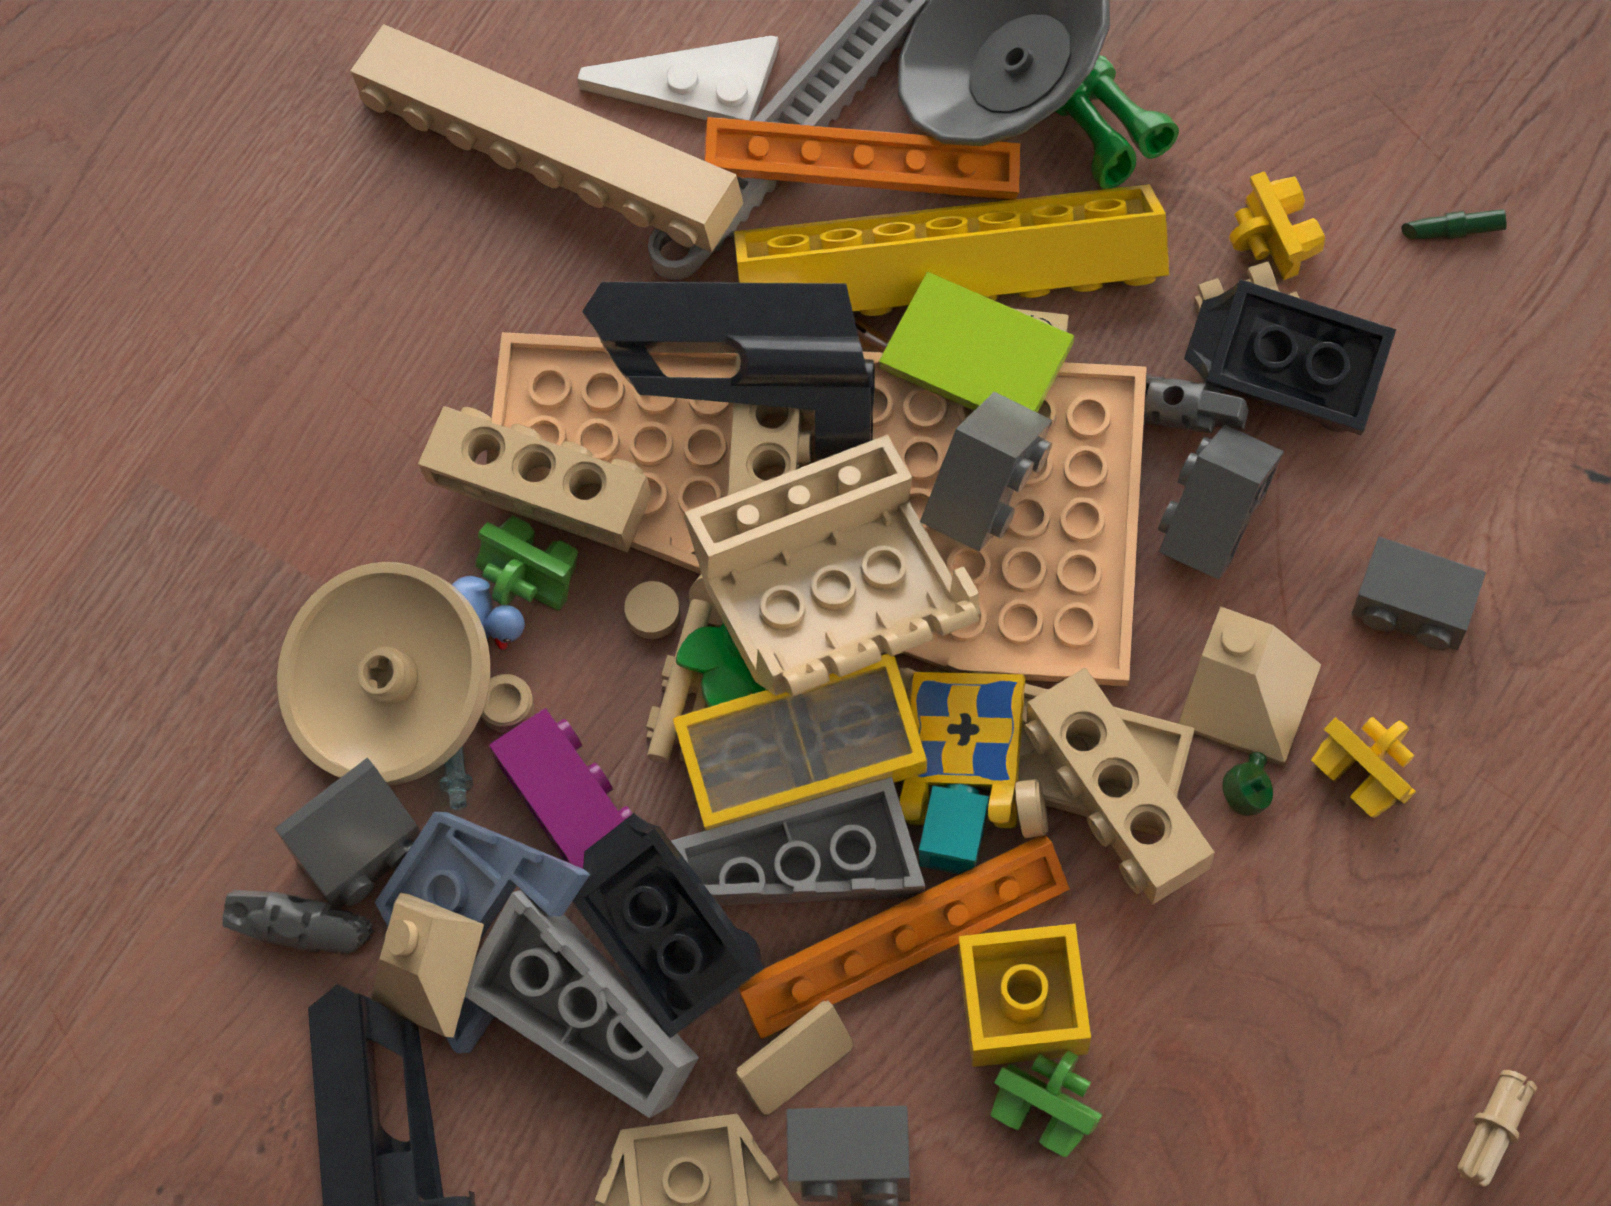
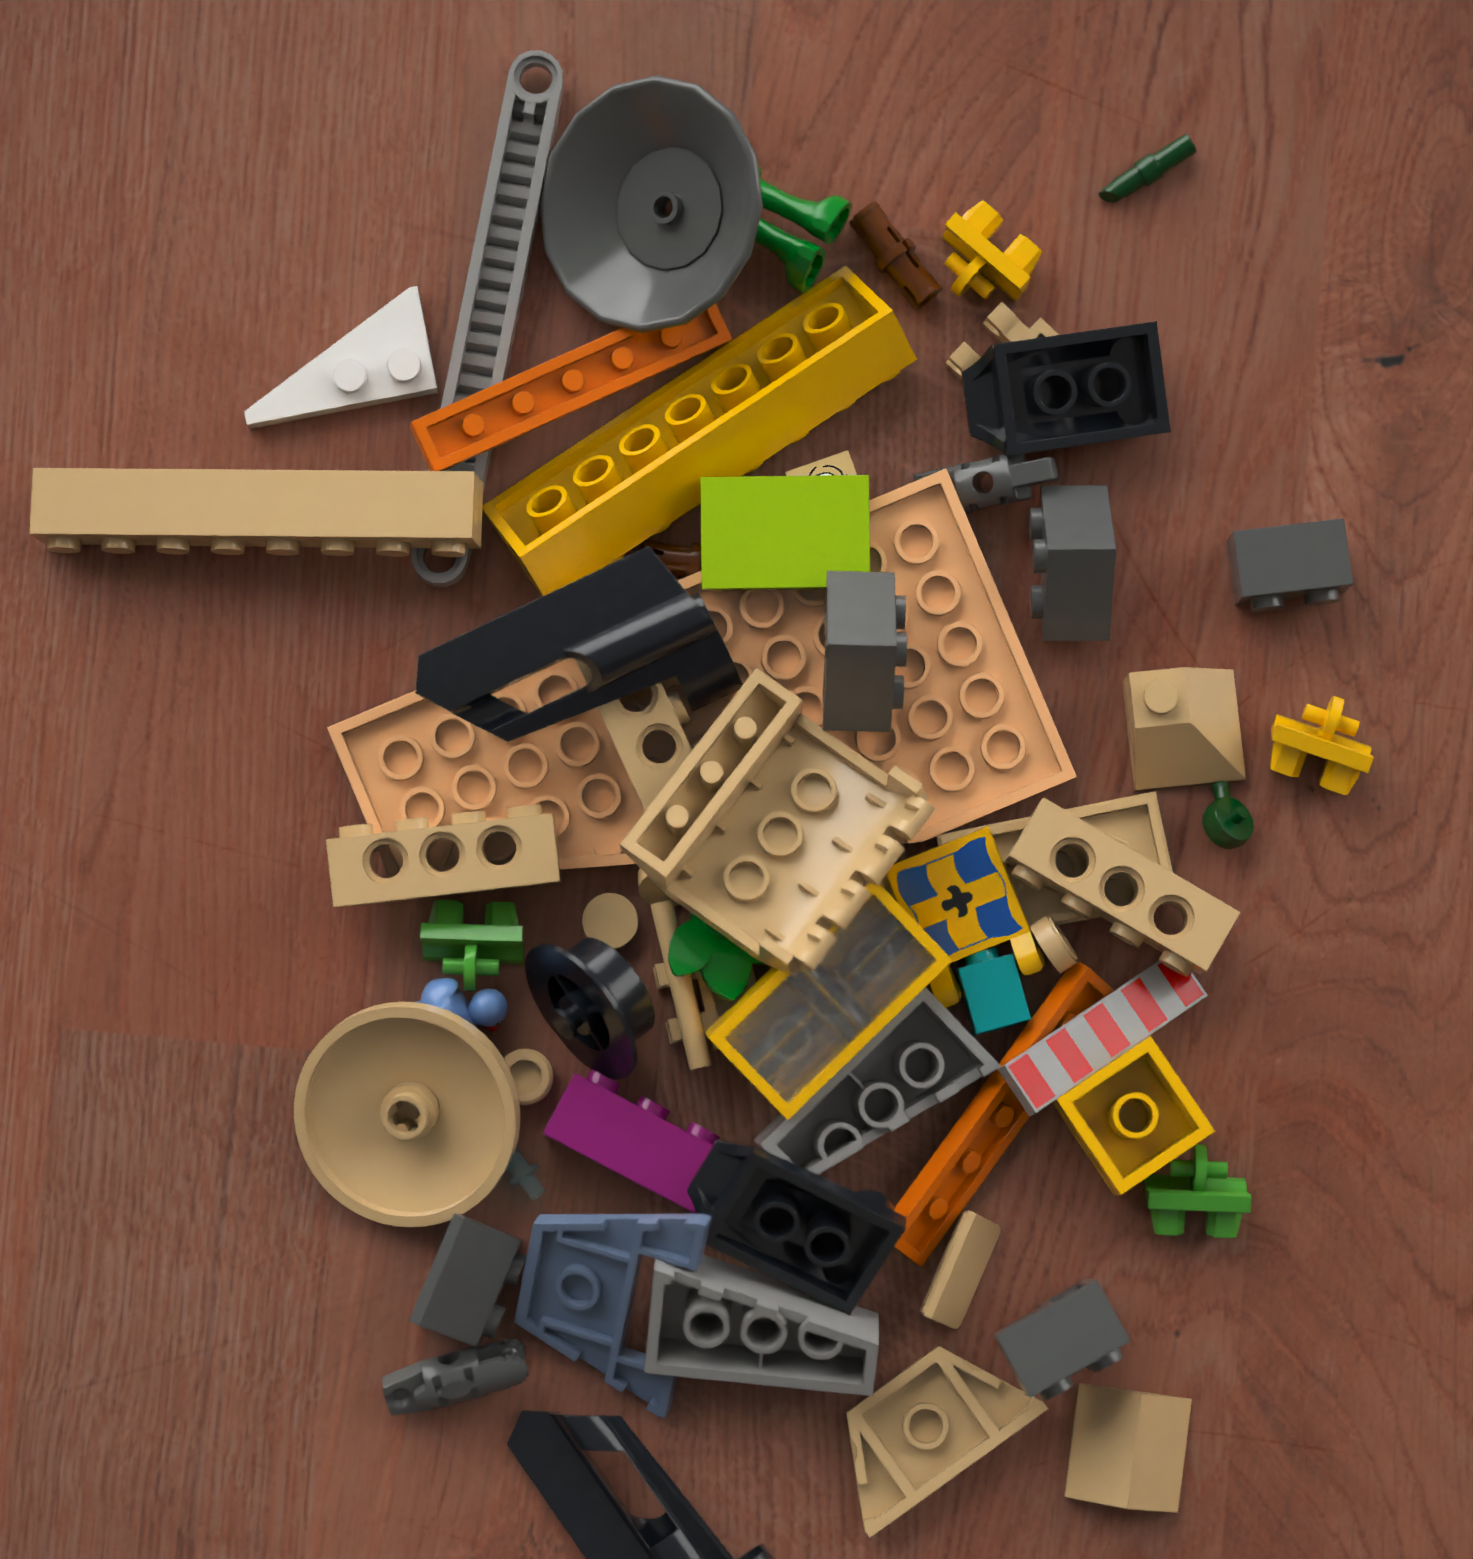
camera: 35 degrees left, 15 degrees up
tan slope [372,893,484,1037] -> none
none -> black wheel [525,937,655,1079]
none -> reddish brown pin [849,202,943,310]
none -> tile [998,961,1208,1117]

